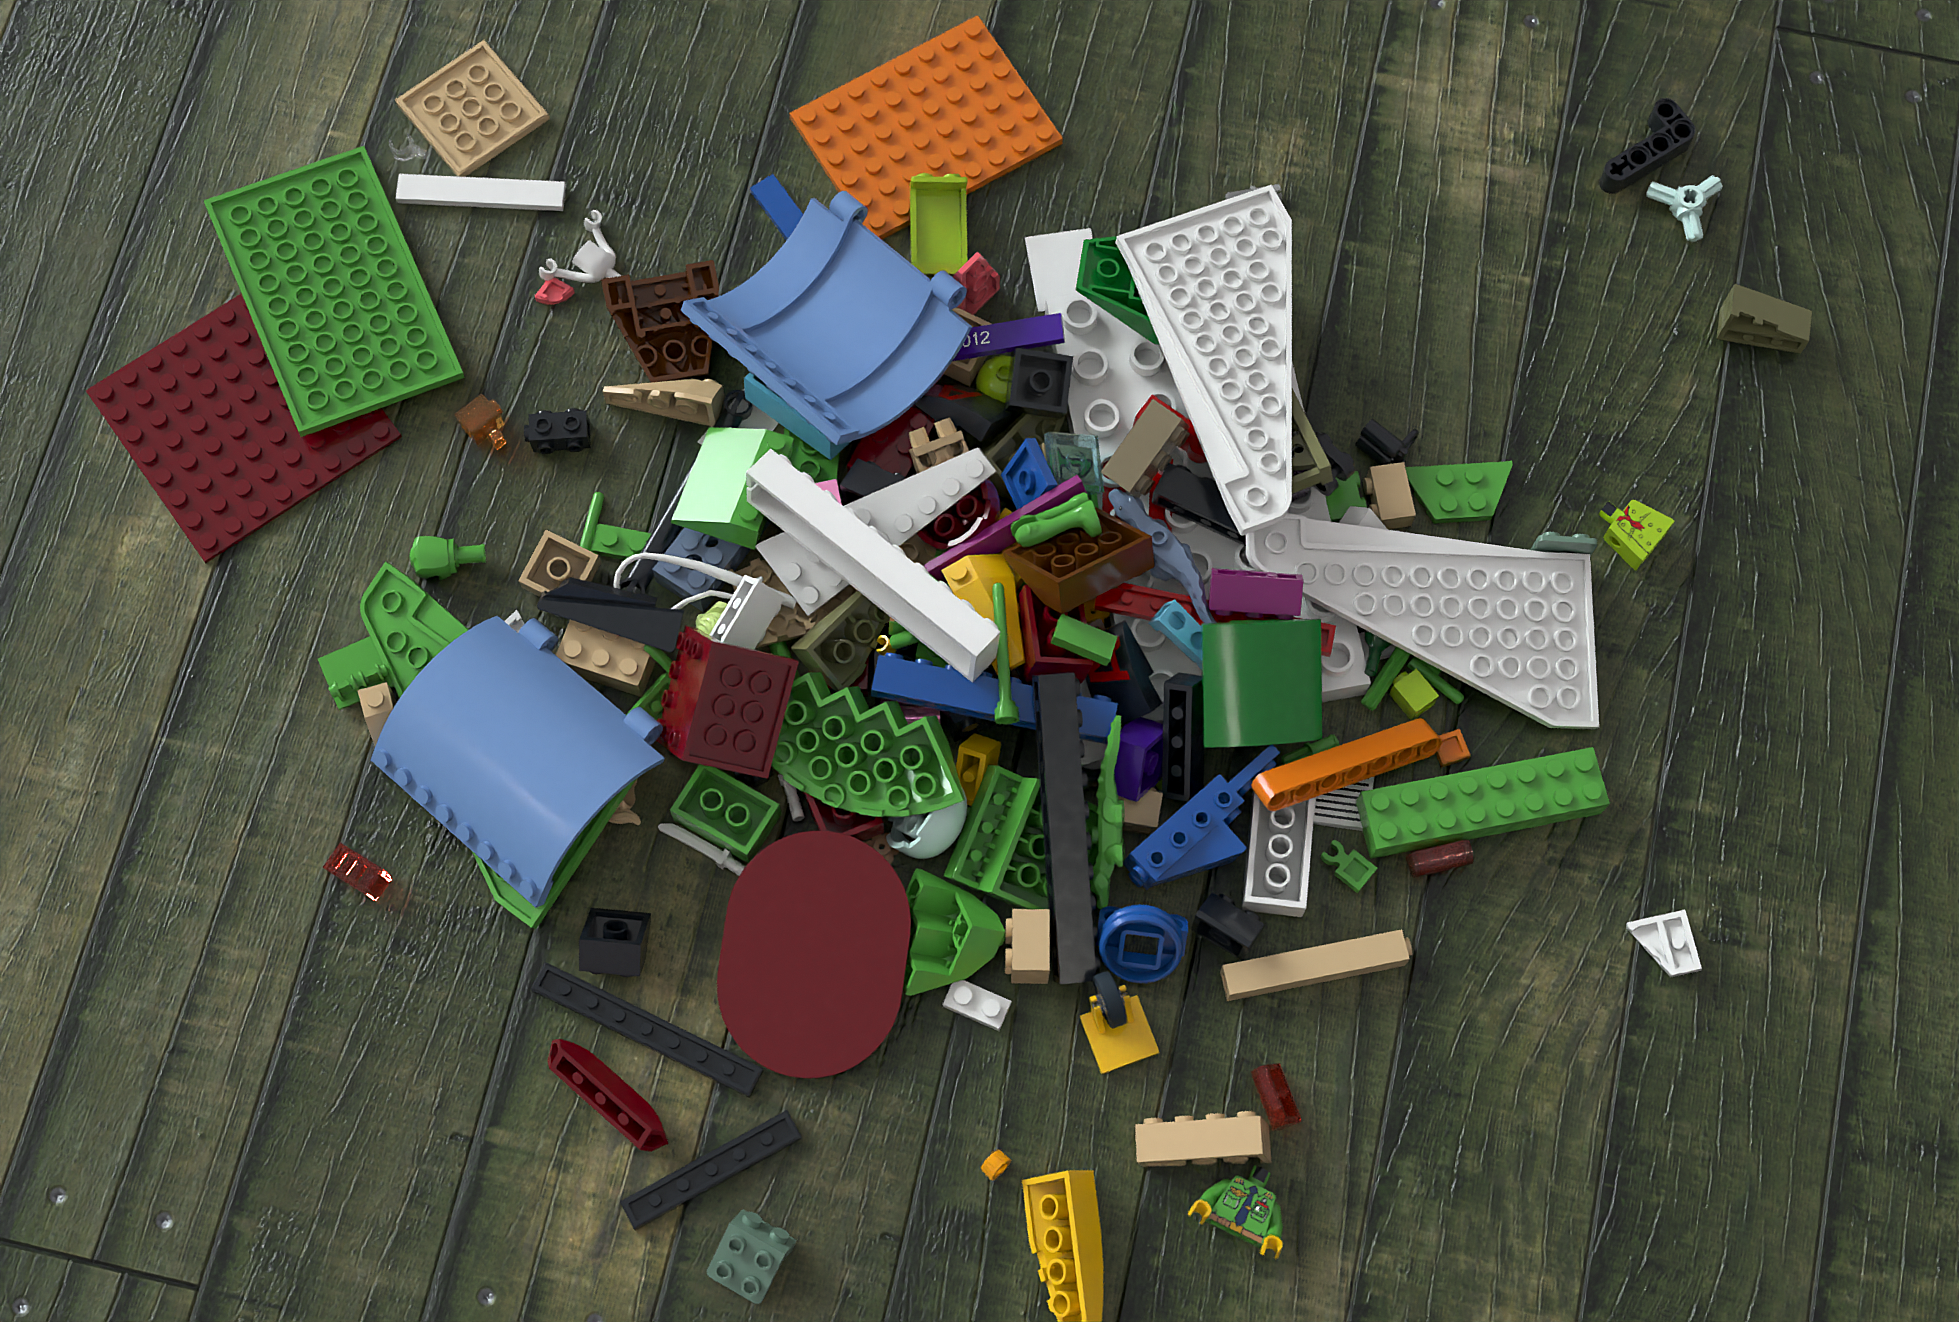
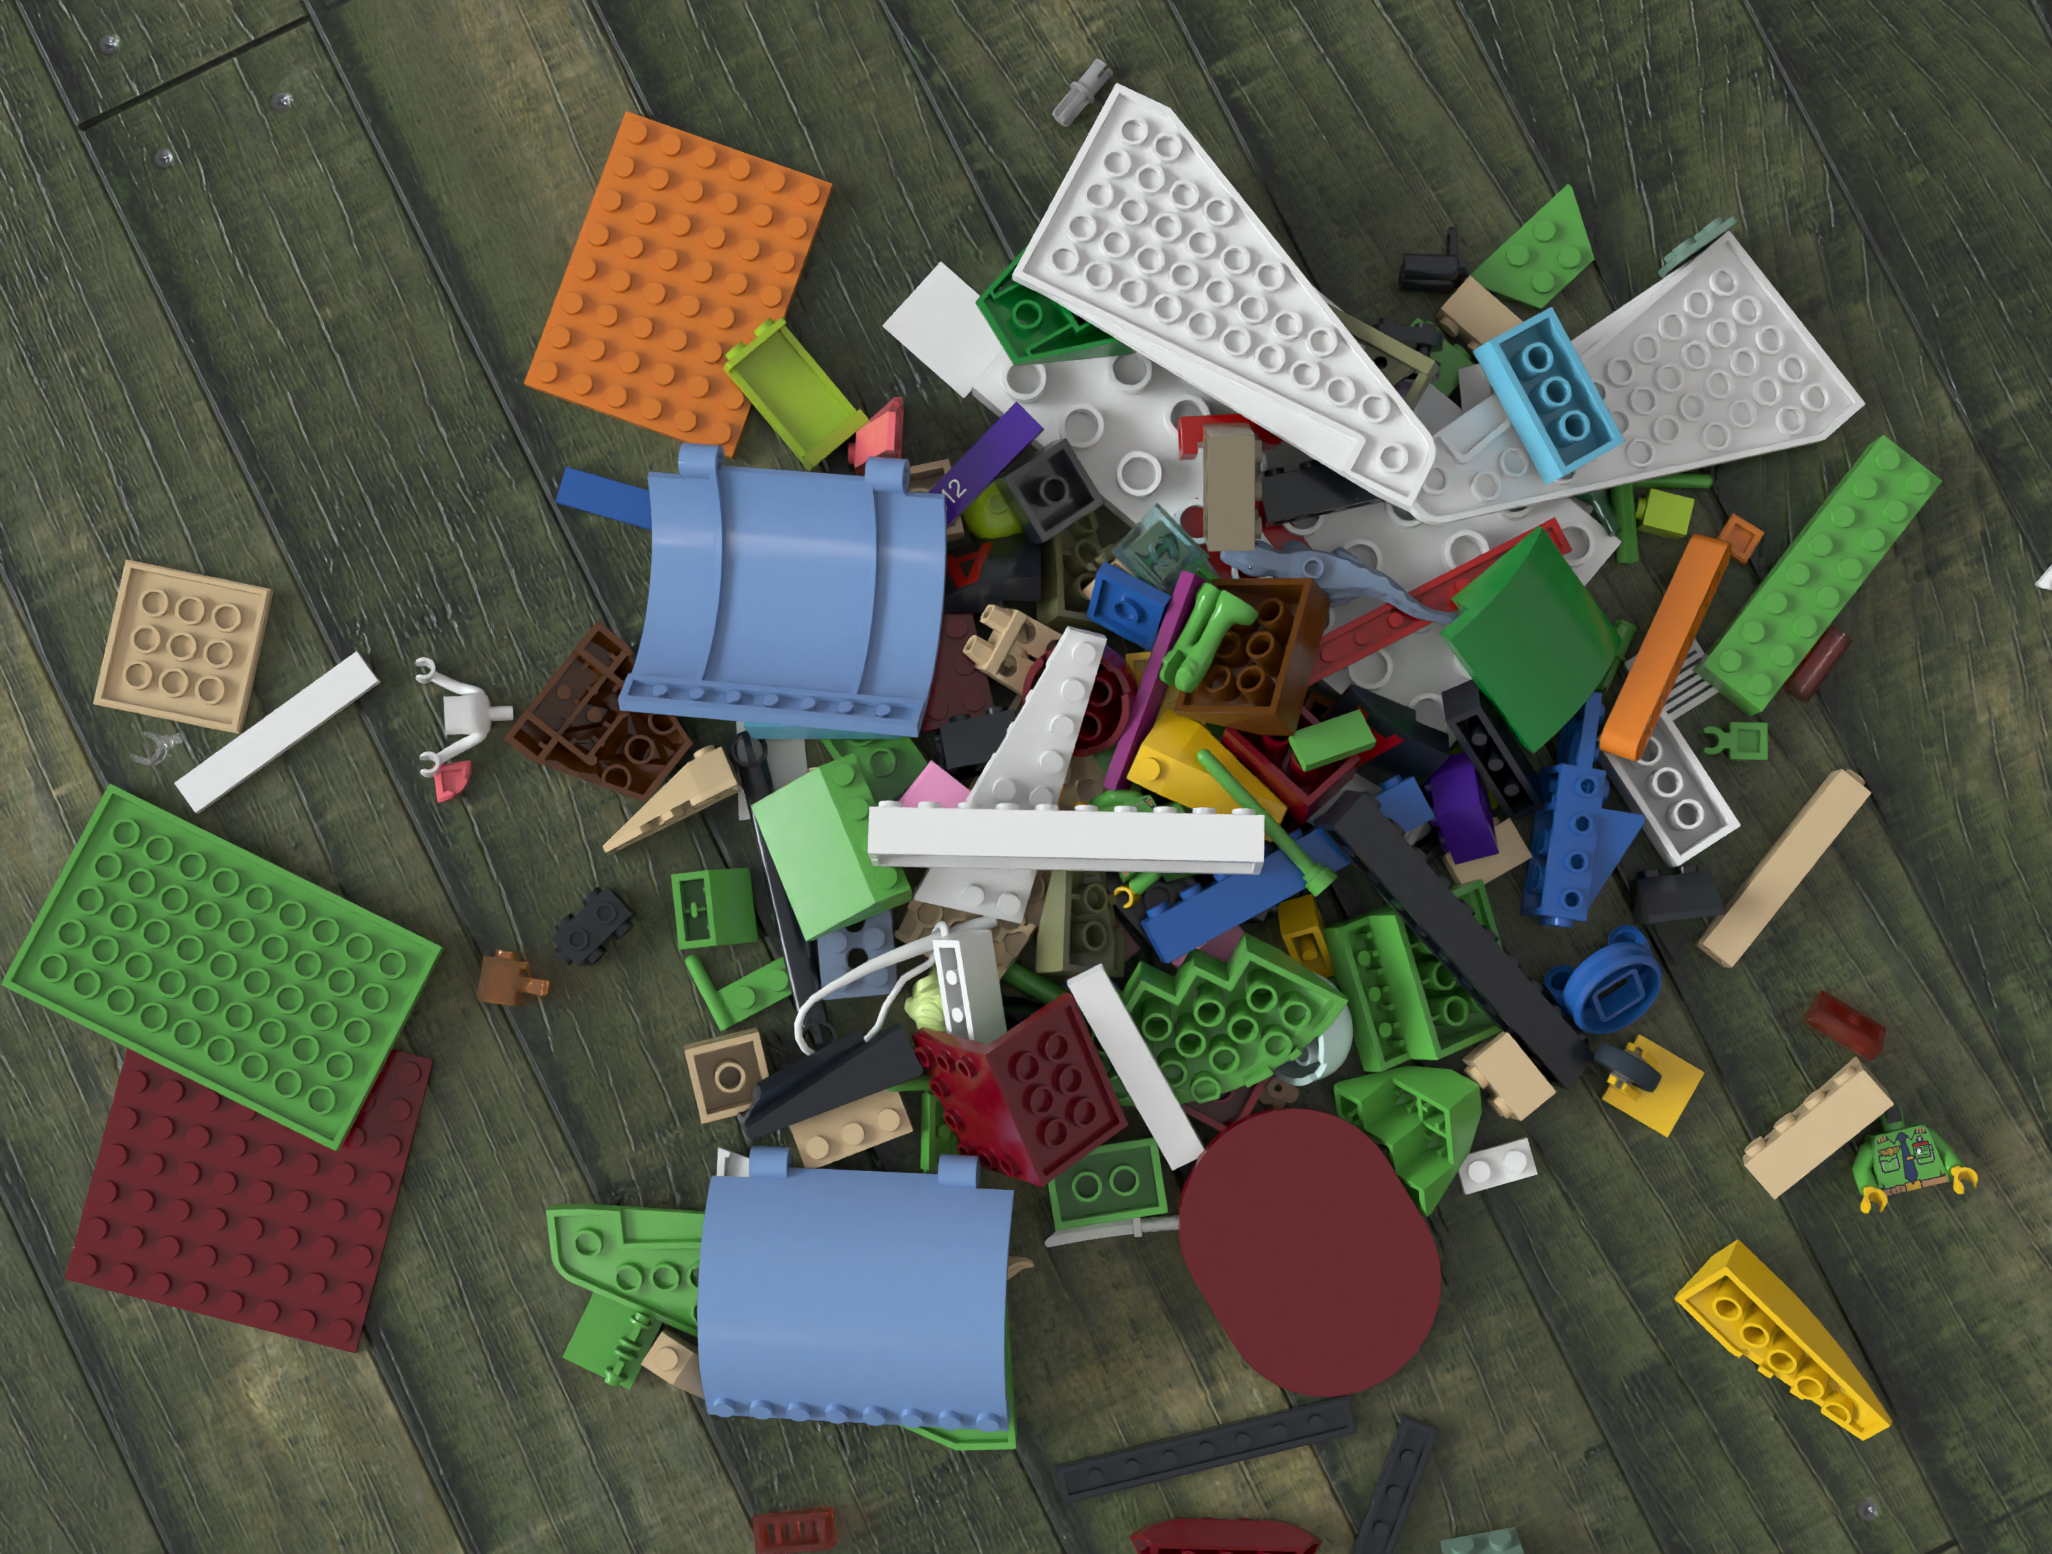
camera: 40 degrees left, 15 degrees up
bright green piece [409,536,486,580] -> none
black slope [579,908,651,977] -> none
light orange axle [981,1149,1011,1180] -> none
bright green animal [1089,715,1125,910] -> none
medium azure leg [1148,600,1202,670] -> none
magenta brick [1209,568,1304,620] -> none
lime torso [1598,500,1675,571] -> none
none -> bright green slope [671,867,758,950]
none -> white tile [1067,963,1205,1171]
none -> medium azure brick [1473,307,1625,485]

